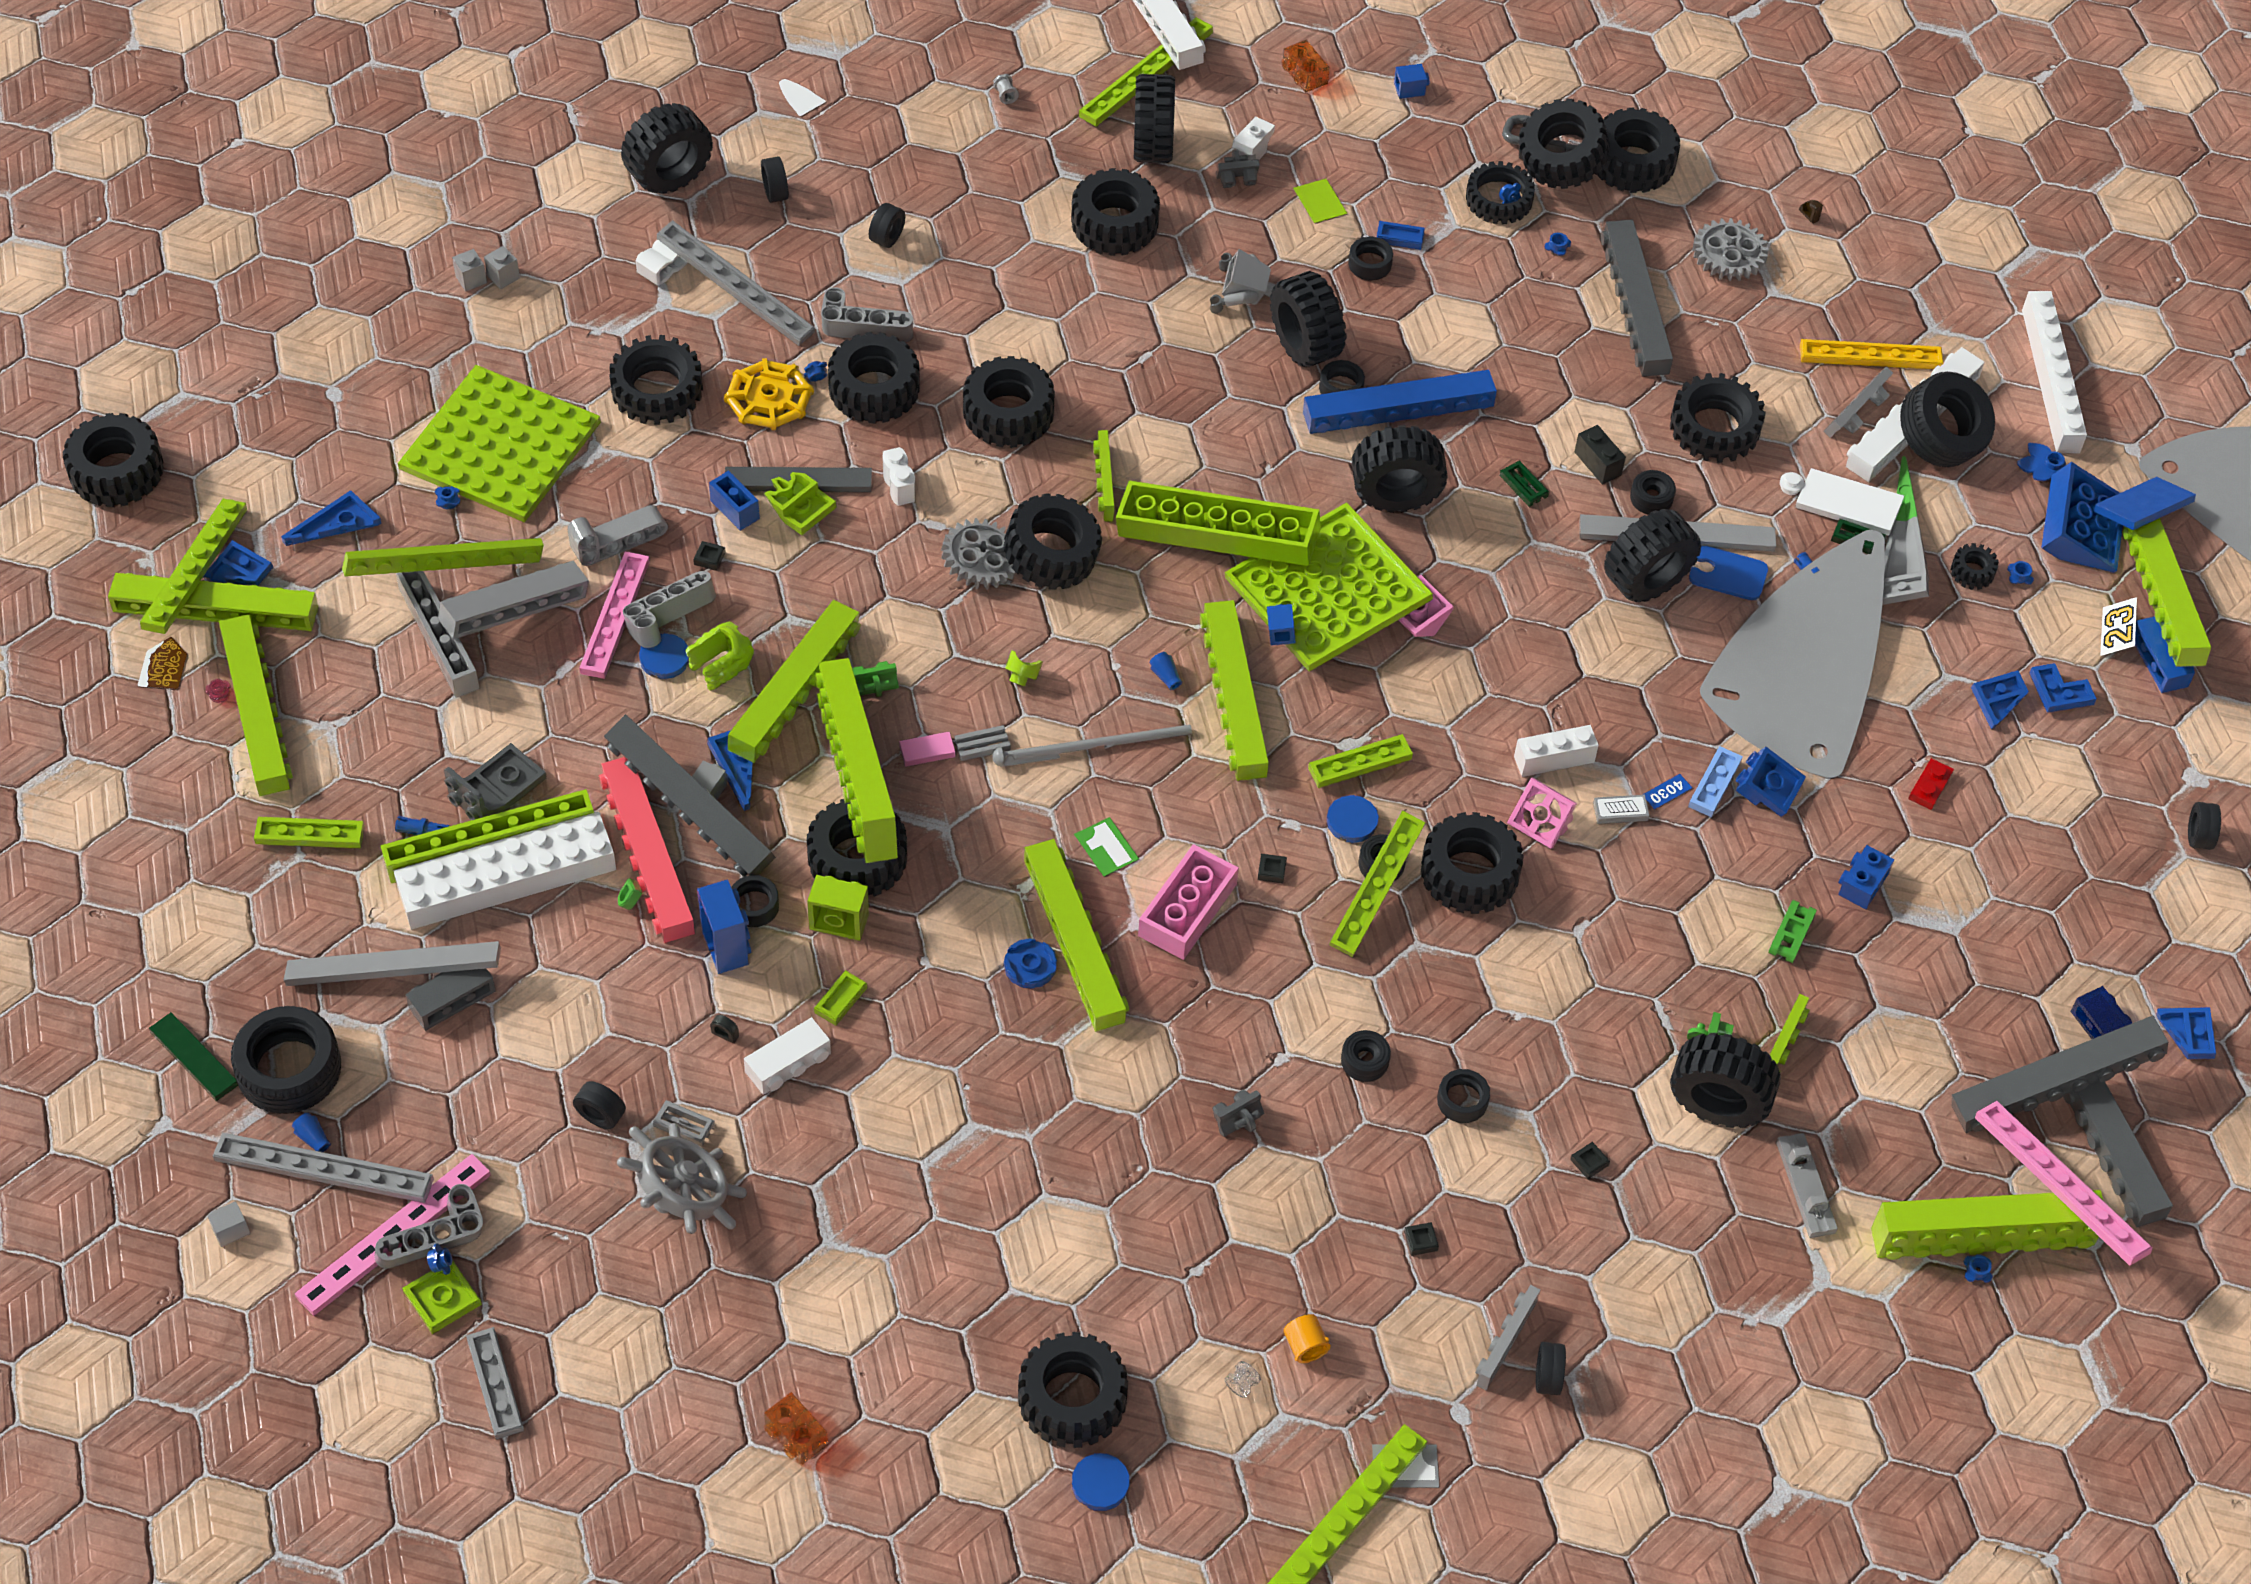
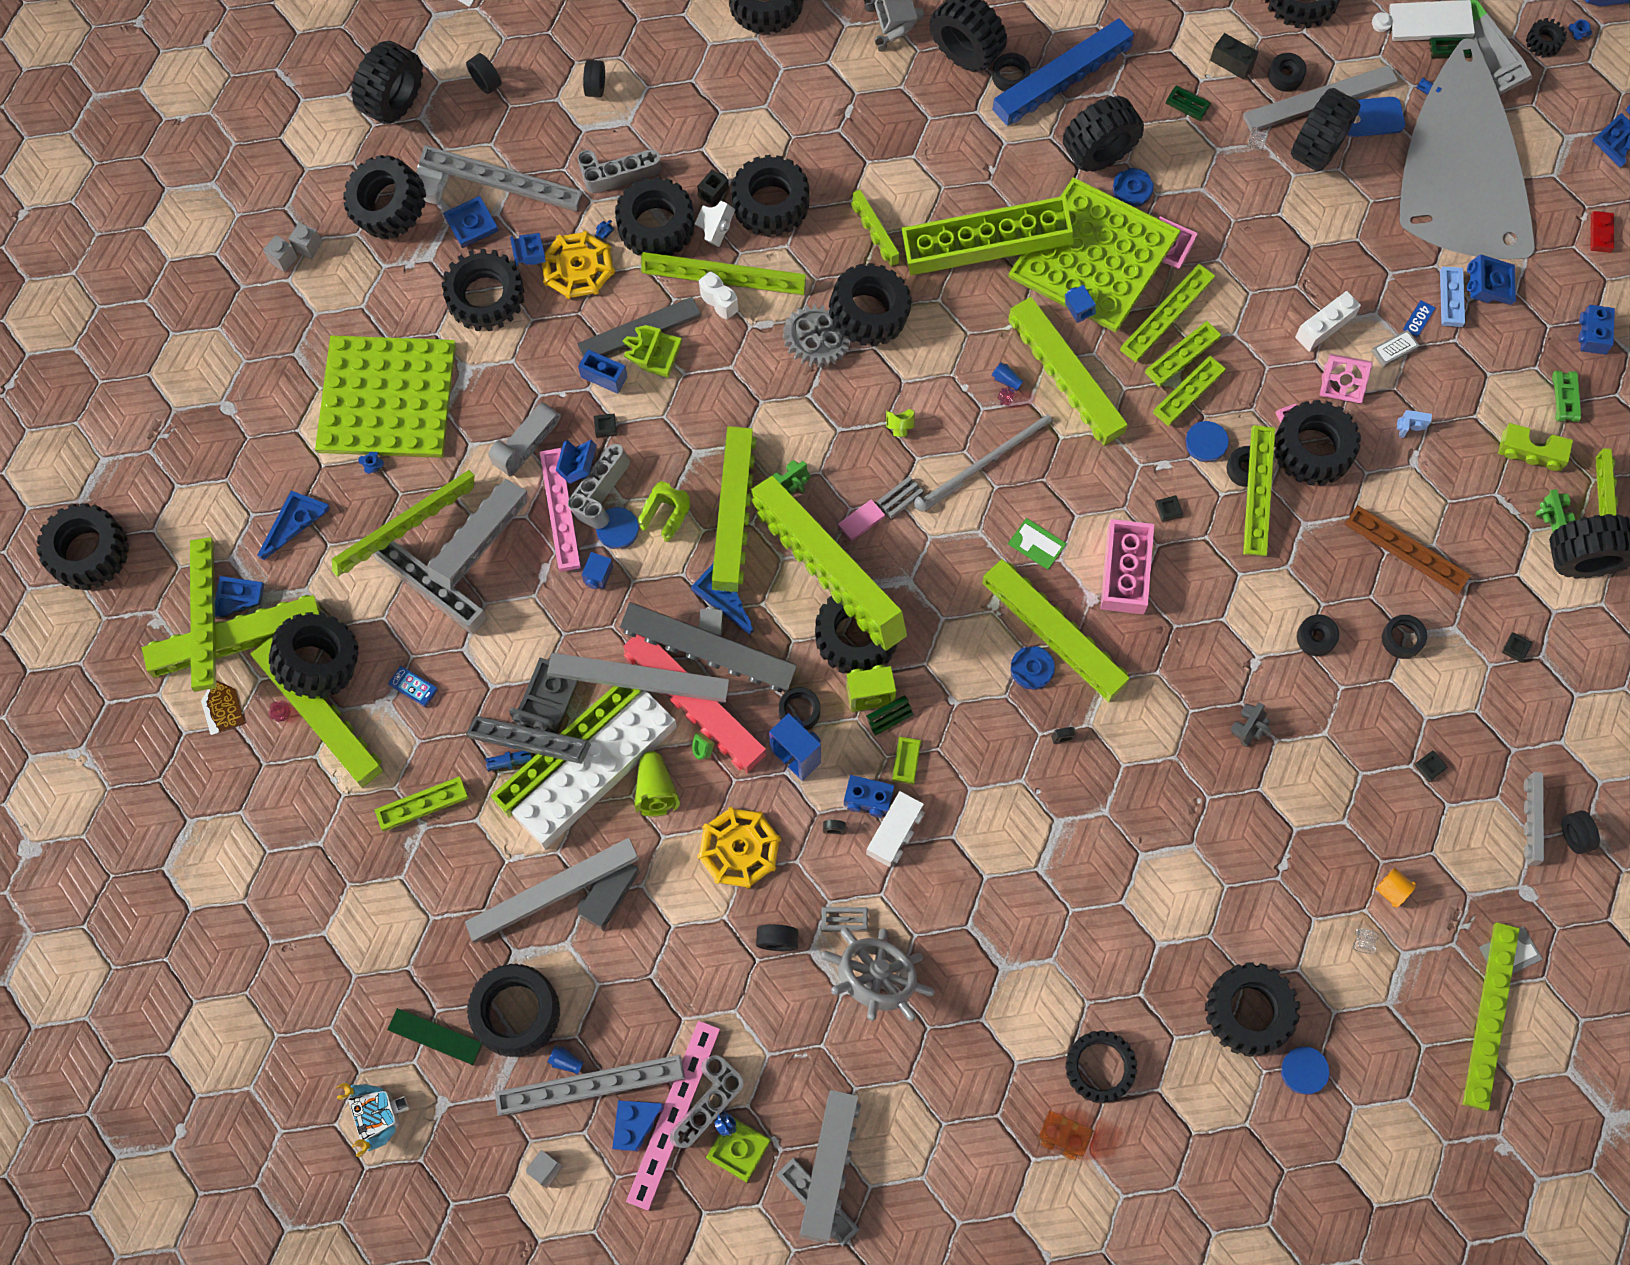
camera: 20 degrees left, 15 degrees up
none -> black tyre [269,612,359,699]
none -> torso [336,1083,409,1157]
none -> black tyre [343,155,426,239]
none -> tile [388,666,438,708]
none -> blue plate [443,196,499,248]
none -> dark grey tile [466,716,591,764]
none -> blue plate [510,233,545,266]
none -> light grey tile [547,653,729,703]
none -> blue bracket [556,440,597,484]
none -> blue brick [582,552,613,589]
none -> blue wing [612,1100,664,1152]
none -> lime cone [634,751,680,817]
none -> lime plate [641,252,806,295]
none -> white brick [695,201,735,247]
none -> pearl dark grey brick [697,169,729,207]
none -> yellow plate [697,807,782,889]
none -> light grey brick [799,1090,861,1244]
none -> blue brick [844,775,894,818]
none -> dark green tile [866,695,914,736]
none -> clear pink plate [997,386,1015,406]
none -> pearl dark grey tile [1051,727,1077,744]
none -> black tyre [1065,1030,1137,1103]
none -> blue tile [1112,168,1154,207]
none -> lime plate [1120,264,1215,363]
none -> lime plate [1145,321,1221,387]
none -> clear wheel [1247,127,1269,151]
none -> dark orange plate [1344,505,1471,595]
none -> light blue bracket [1397,410,1432,438]
none -> lime arch [1498,423,1573,471]

